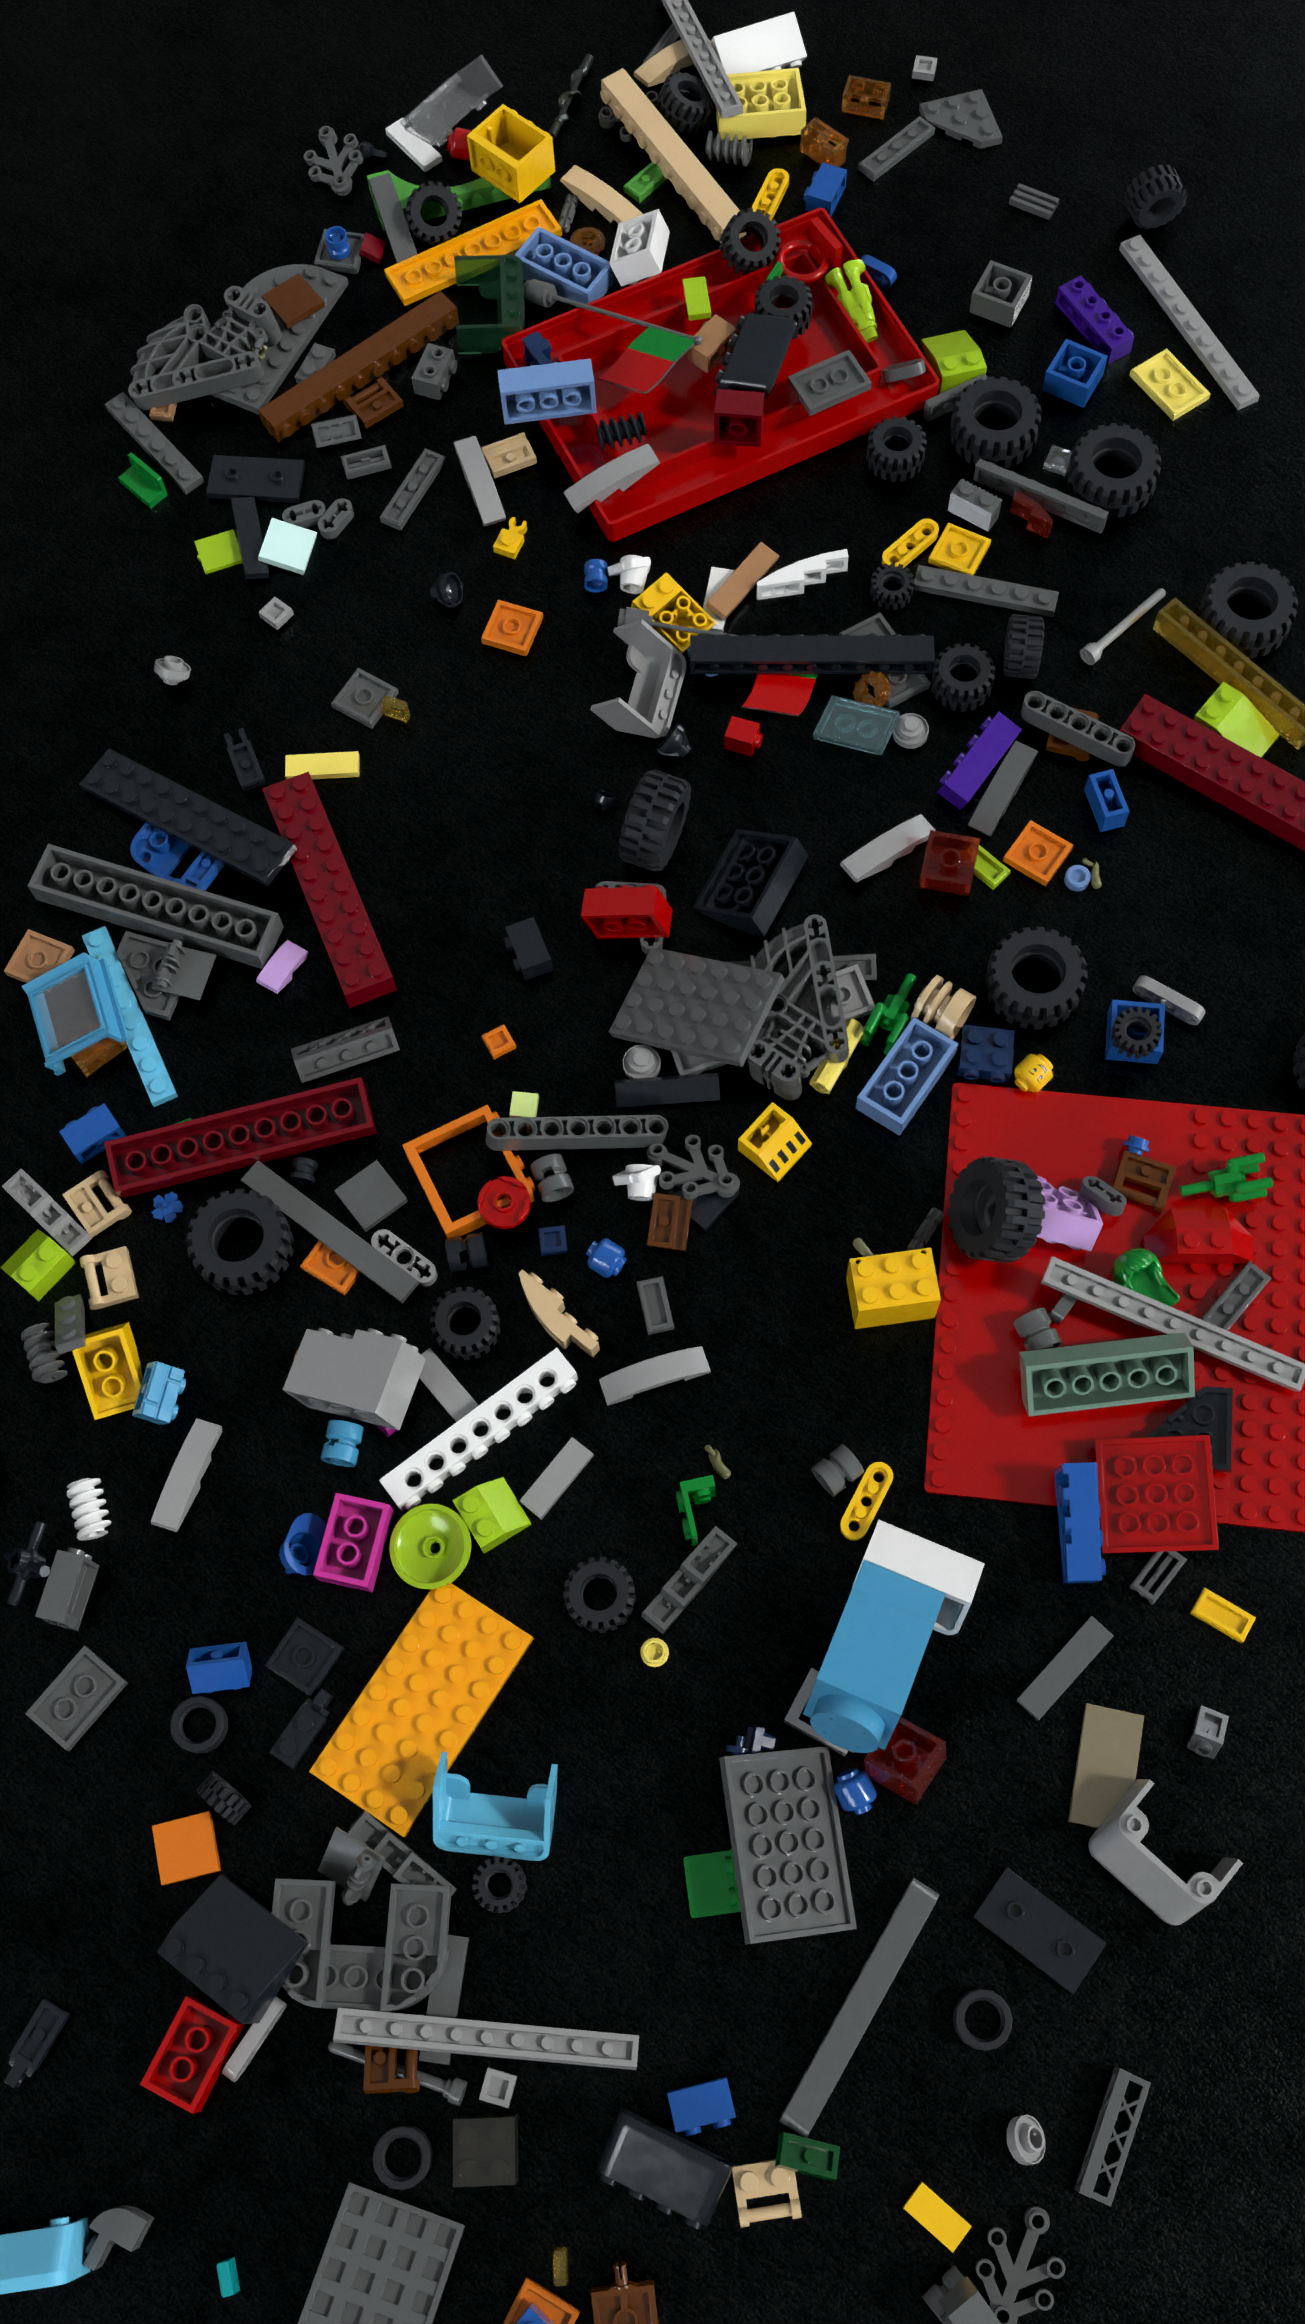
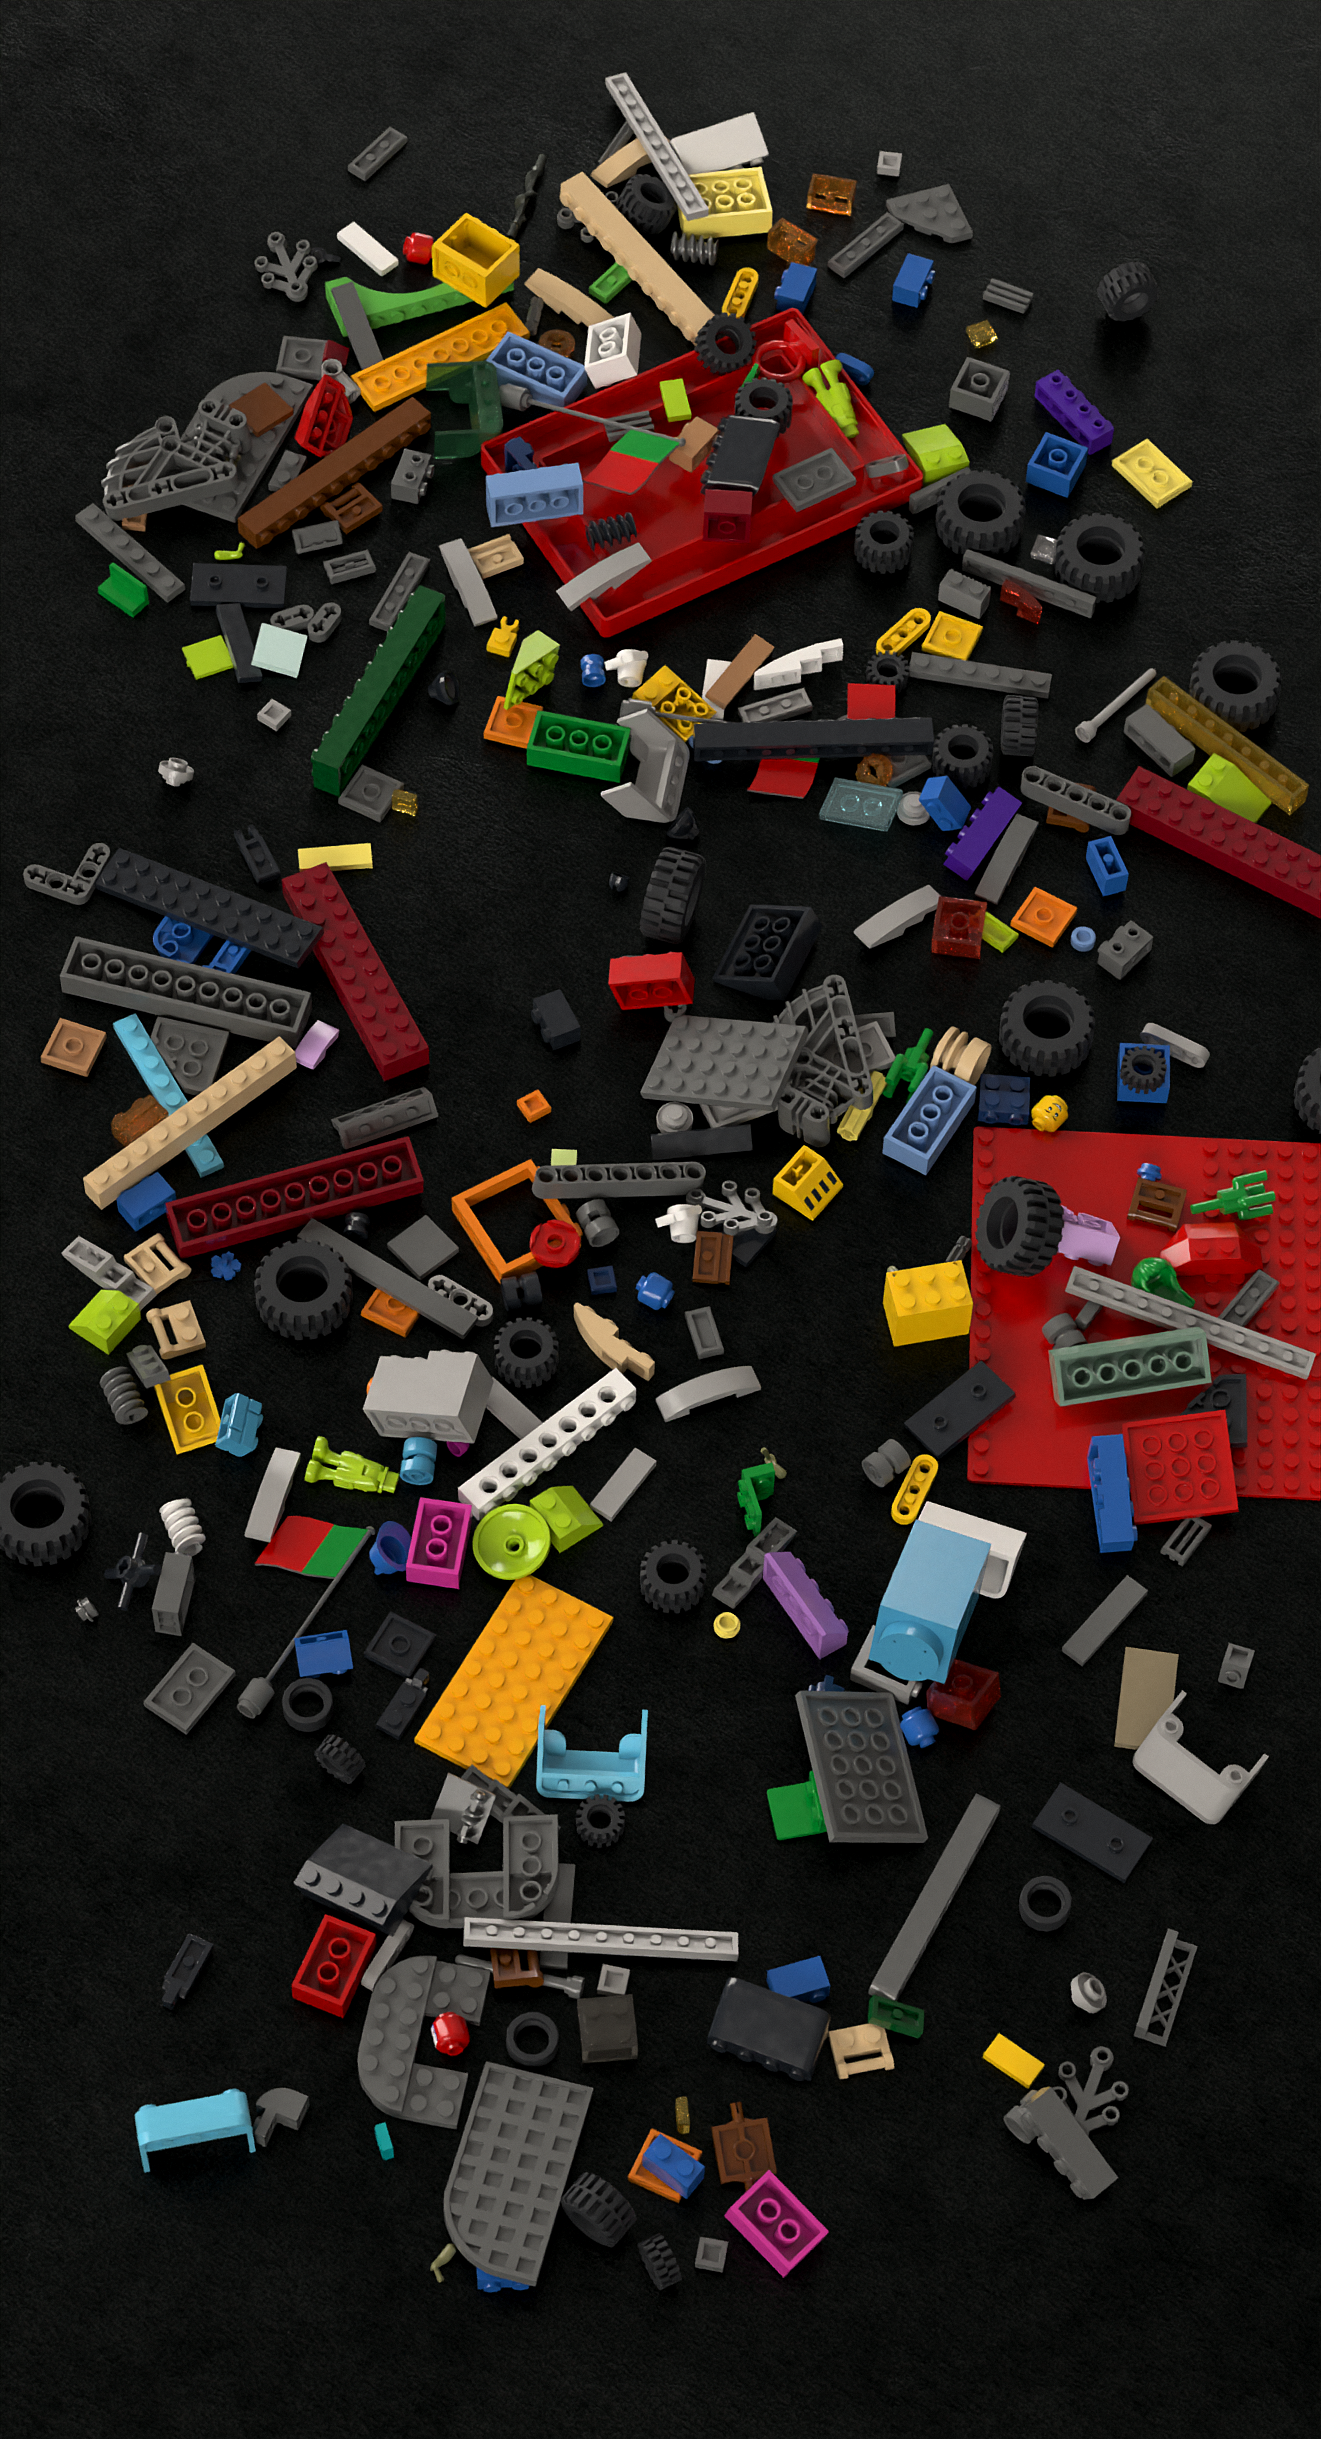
camera: 10 degrees left, 10 degrees down
piece [22,952,129,1076] -> none
dark grey hinge [152,939,216,1001] -> none
orange tile [152,1811,221,1886] -> none
blue wheel [325,226,350,260] -> none
clear windscreen [400,54,503,147] -> none
black tyre [405,181,462,246] -> none
red brick [724,716,763,757] -> none
dark grey beam [1079,1176,1127,1216] -> none
olive piece [1082,858,1102,889] -> none
light grey plate [1119,235,1260,410] -> none
yellow tile [1190,1588,1256,1643] -> none
none -> dark grey beam [23,843,111,905]
none -> tan brick [83,1036,297,1210]
none -> lime piece [215,542,245,560]
none -> flag [237,1516,375,1718]
none -> red wedge [295,374,353,457]
none -> lime piece [305,1436,399,1493]
none -> dark green brick [310,585,446,797]
none -> light grey piece [322,359,361,404]
none -> dark grey tile [348,127,407,181]
none -> dark grey plate [358,1956,491,2129]
none -> red head [431,2012,470,2055]
none -> lime slope [503,630,560,710]
none -> green brick [527,710,631,783]
none -> dark grey tile [604,411,654,442]
none -> light grey tile [738,688,813,723]
none -> medium lavender slope [763,1552,849,1659]
none -> red tile [847,683,895,720]
none -> blue brick [892,253,936,308]
none -> black plate [904,1360,1016,1460]
none -> blue brick [919,776,971,831]
none -> clear yellow tile [966,320,997,348]
none -> dark grey brick [1098,920,1153,980]
none -> dark grey brick [1124,704,1195,777]

